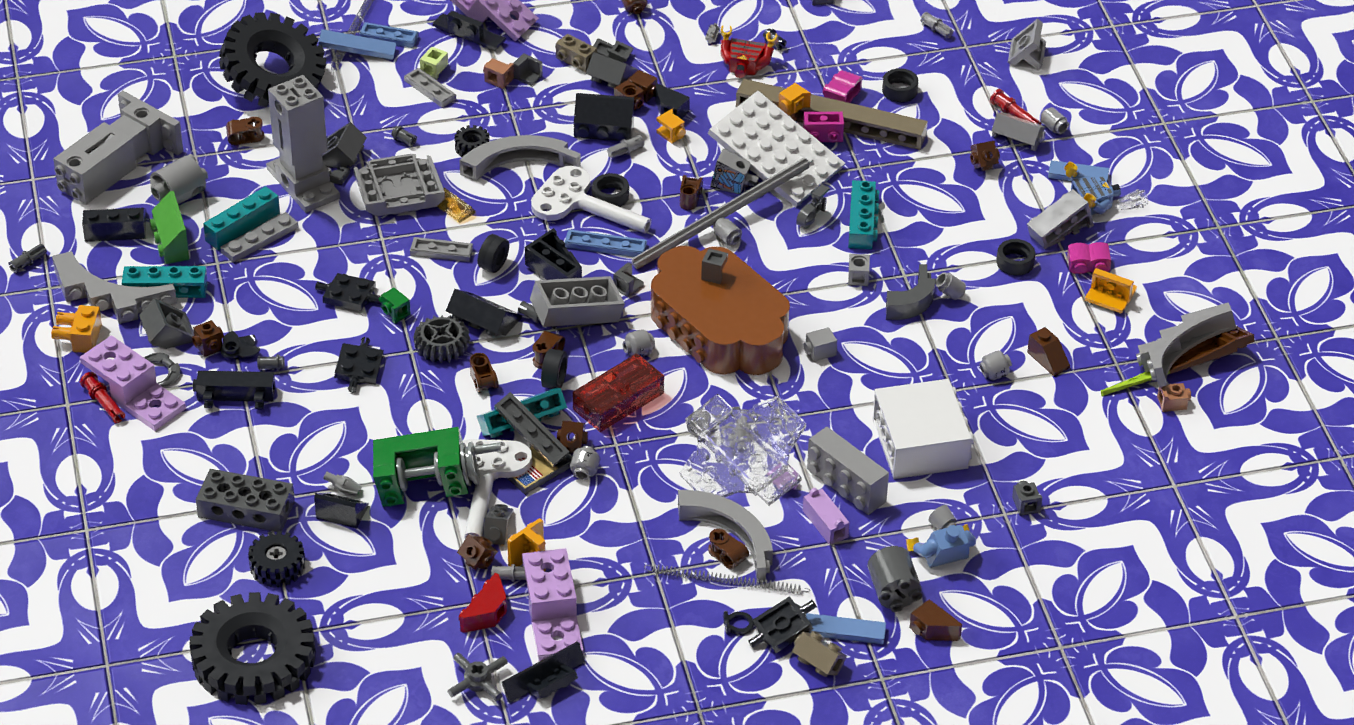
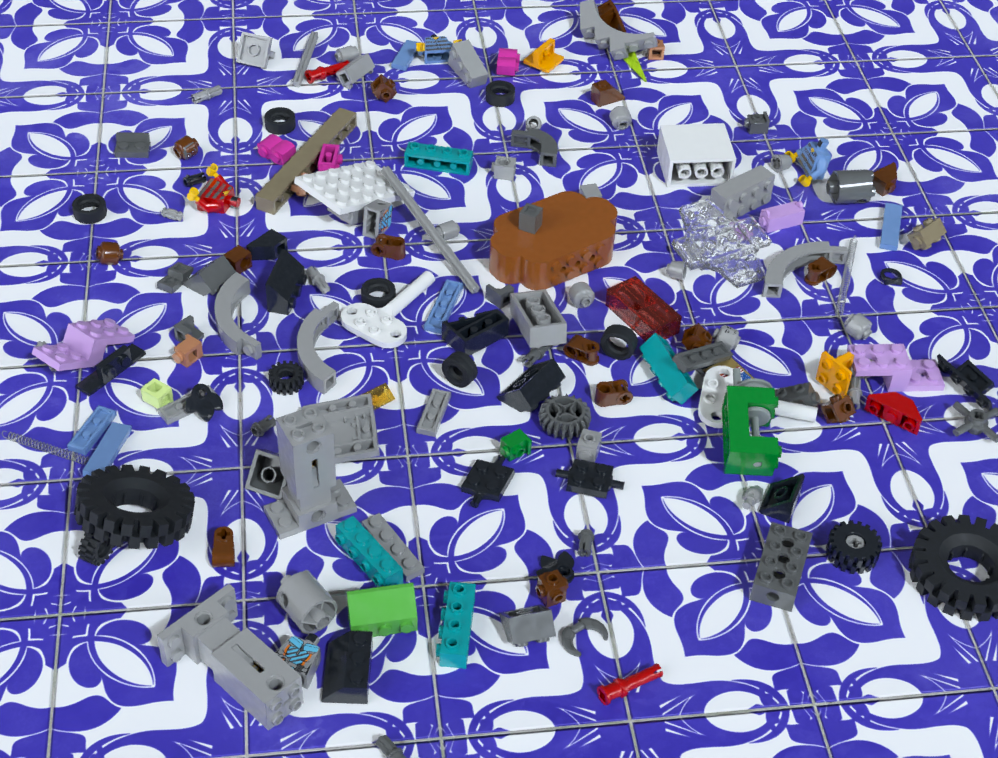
camera: 85 degrees left, 0 degrees up
light orange brick [51,305,102,353] -> none
light grey arch [52,251,177,324] -> none
lavender bracket [80,335,186,431] -> none
black brick [193,370,276,409] -> none
dark tan brick [555,34,597,72] -> none
reddish brown brick [614,80,644,111] -> none
light orange window [656,108,686,144] -> none
black plate [748,596,817,653] -> none
light orange window [778,83,811,115] -> none
dark grey piece [796,184,830,229] -> none
clear cone [1117,189,1148,210] -> none
none -> reddish brown head [173,135,199,160]
none -> black plate [185,384,223,422]
none -> light grey arch [214,272,262,360]
none -> torso [275,633,321,689]
none -> light grey axle [292,31,318,87]
none -> light grey brick [576,428,602,462]
none -> light grey head [844,313,872,340]

